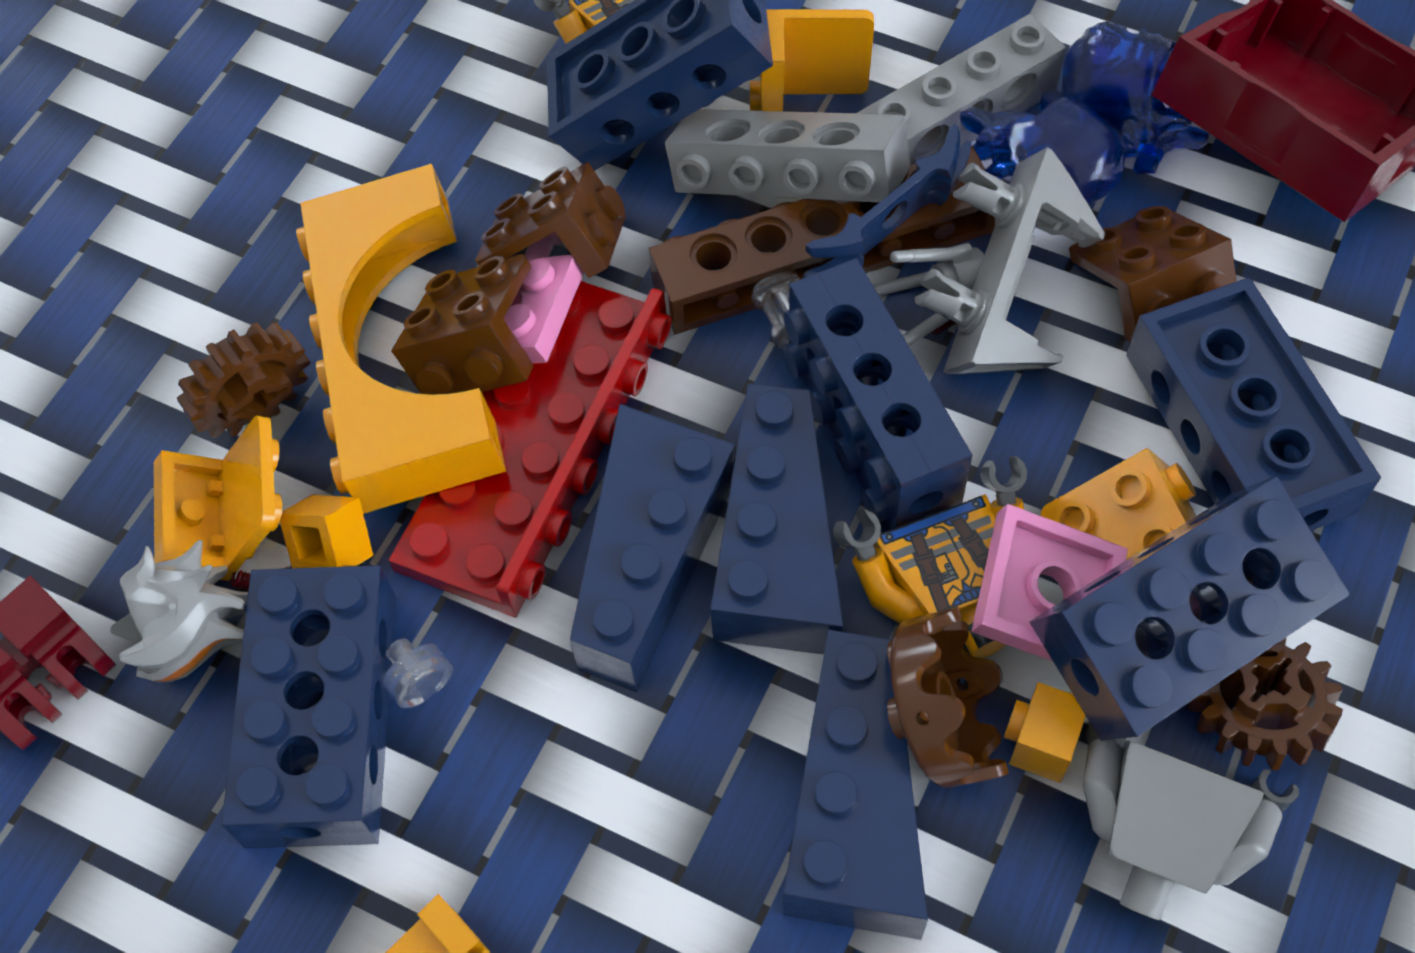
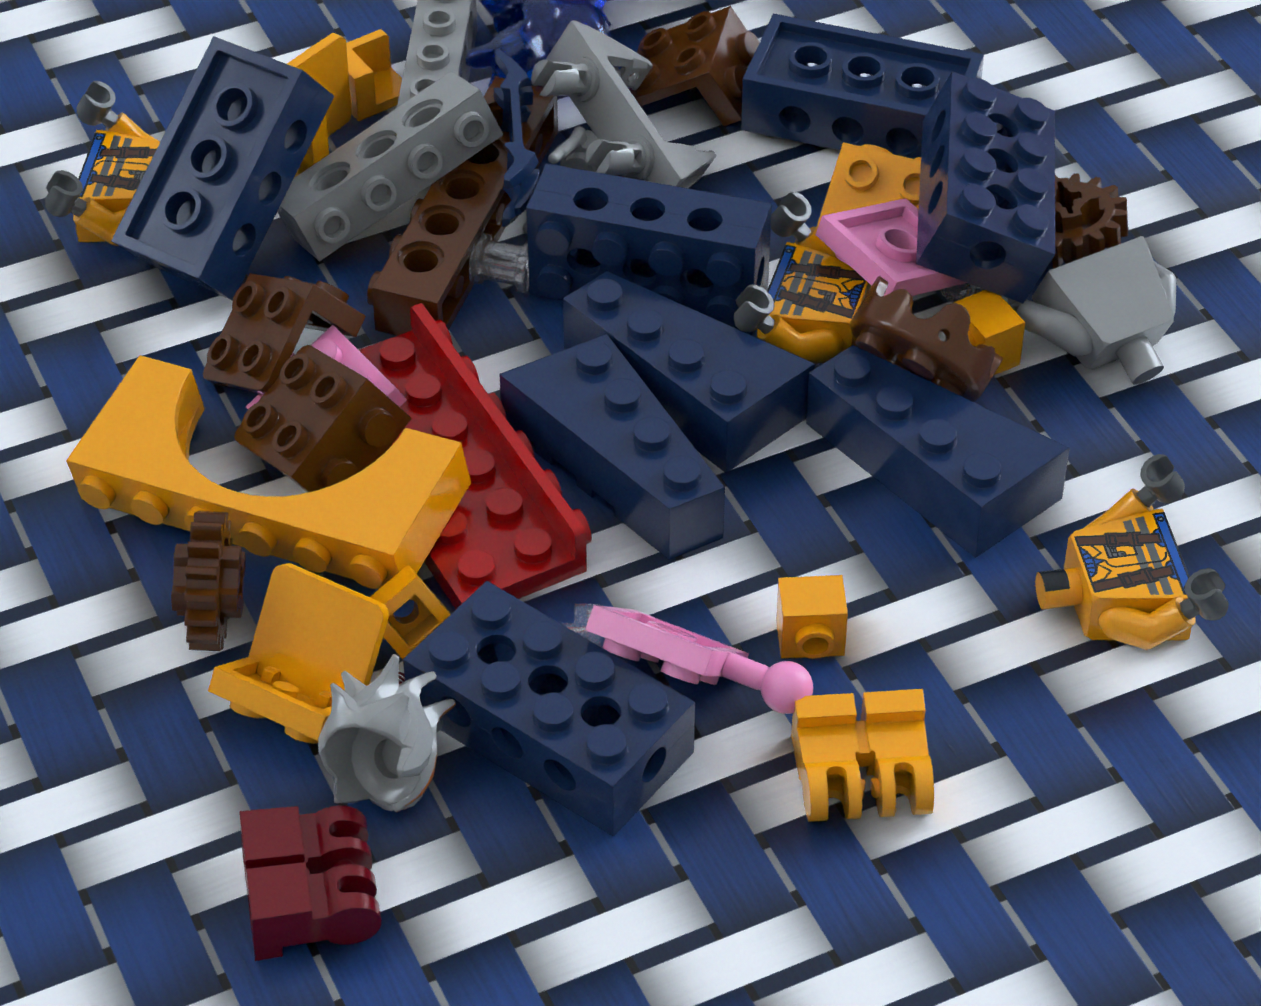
camera: 55 degrees left, 15 degrees down
none -> light orange panel [346,29,402,121]
none -> bright pink plate [585,605,813,714]
none -> light orange plate [776,575,848,659]

